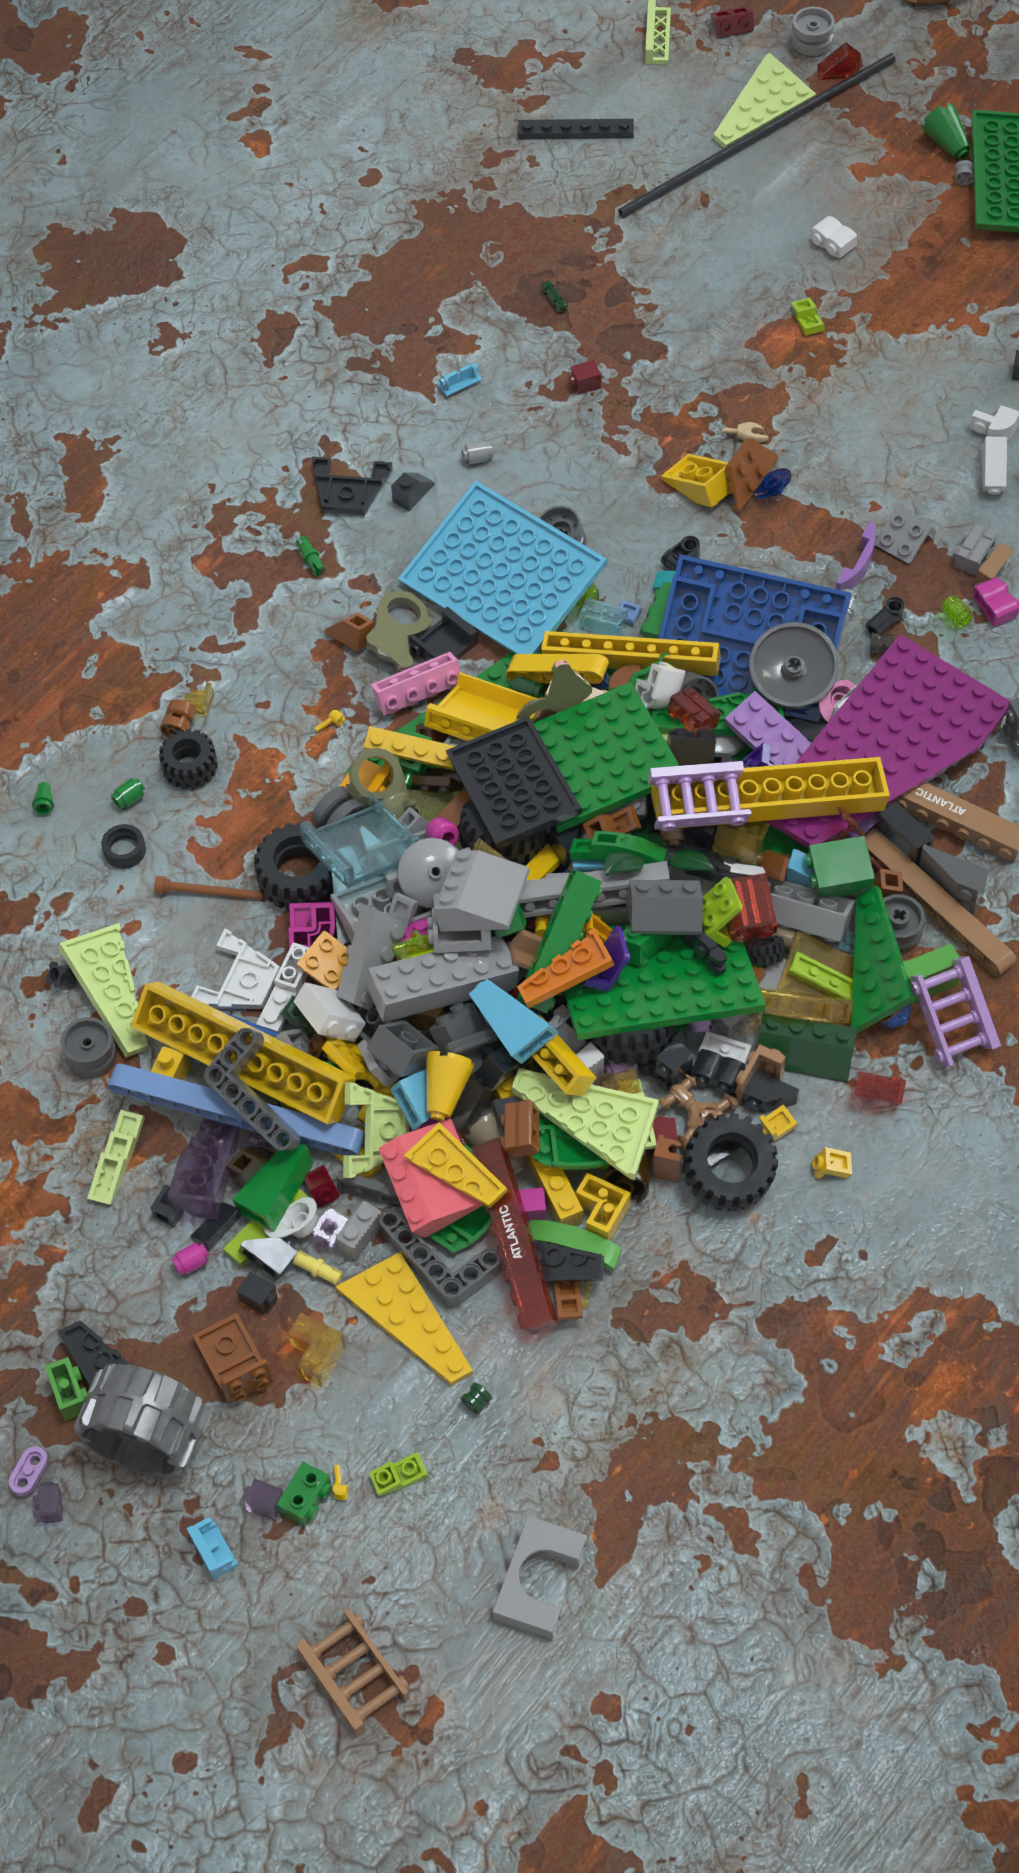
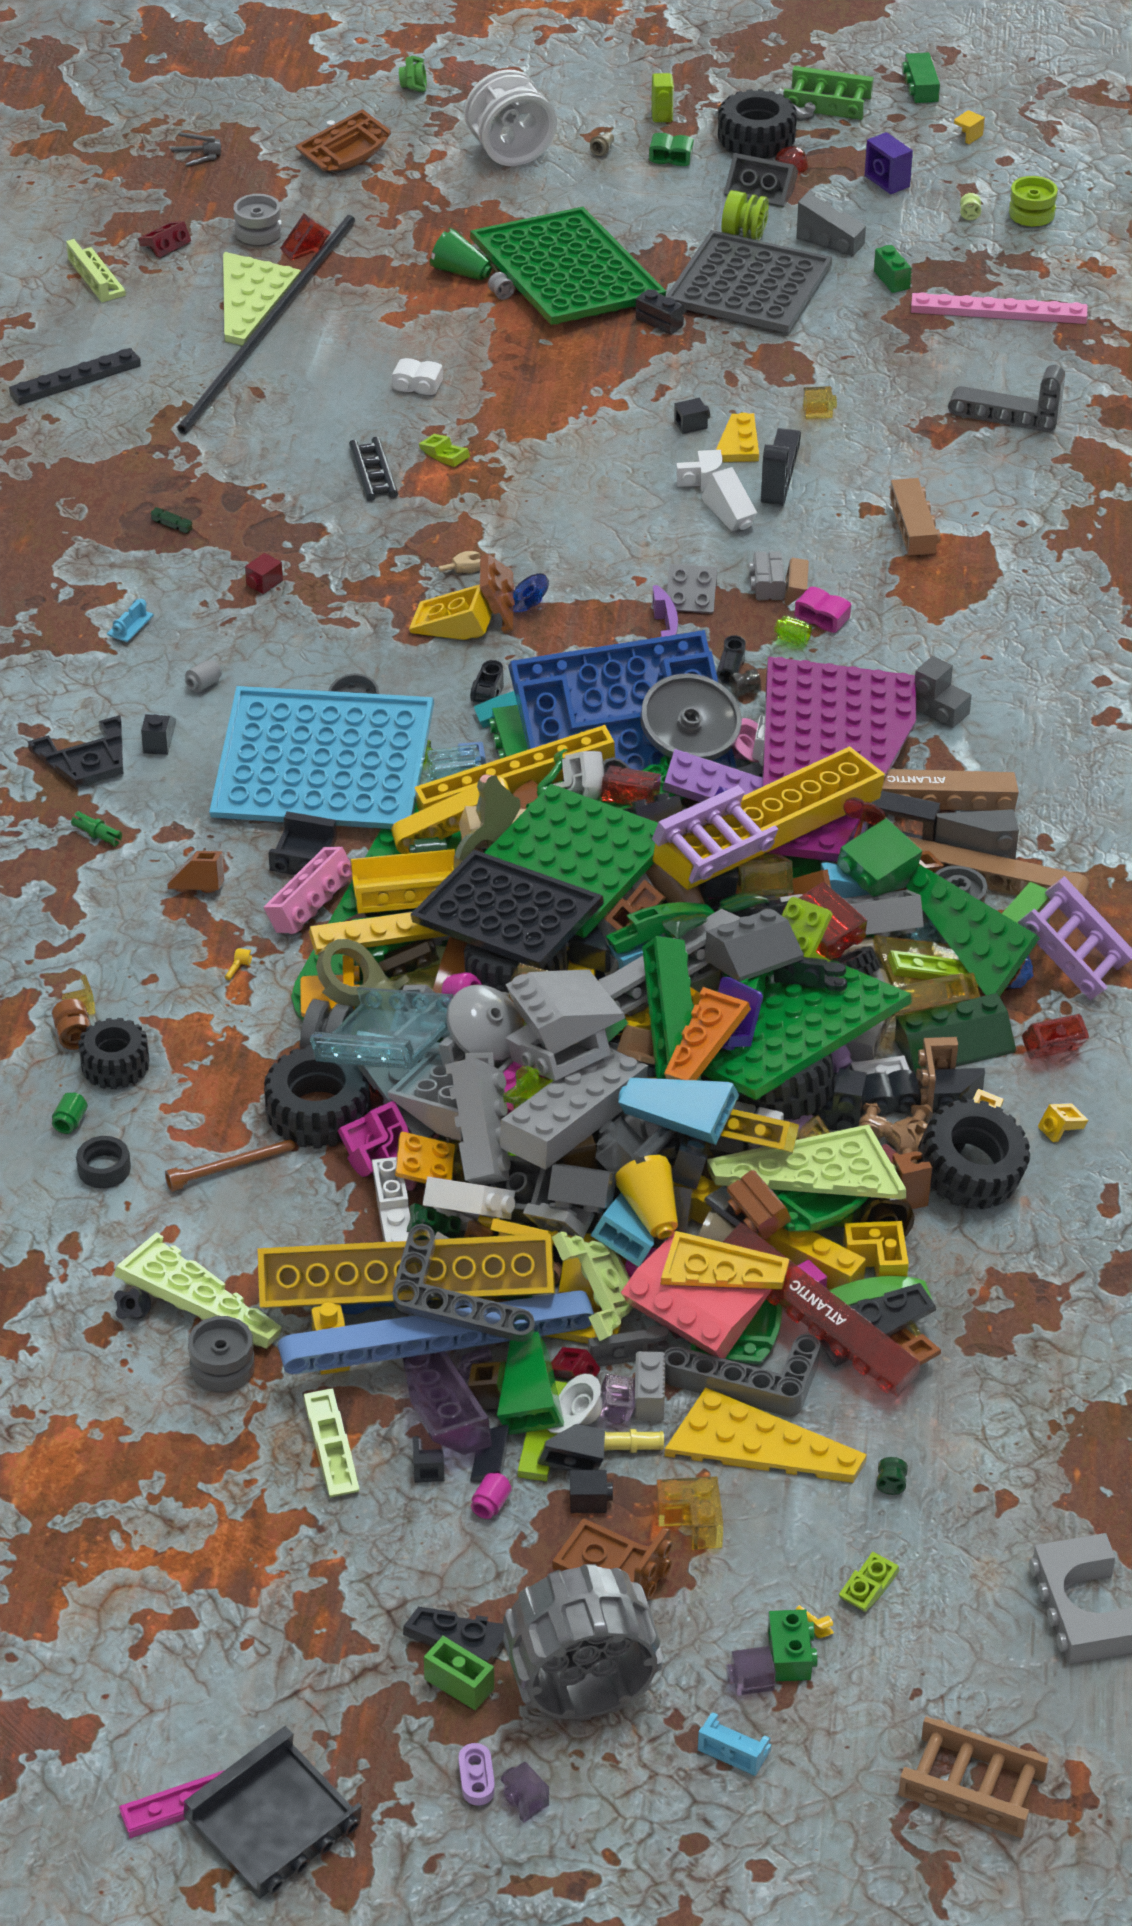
camera: 35 degrees left, 15 degrees down
white wing [191,929,280,1009] -> none
olive animal [366,591,432,671] -> none
none -> black bar [349,437,398,501]

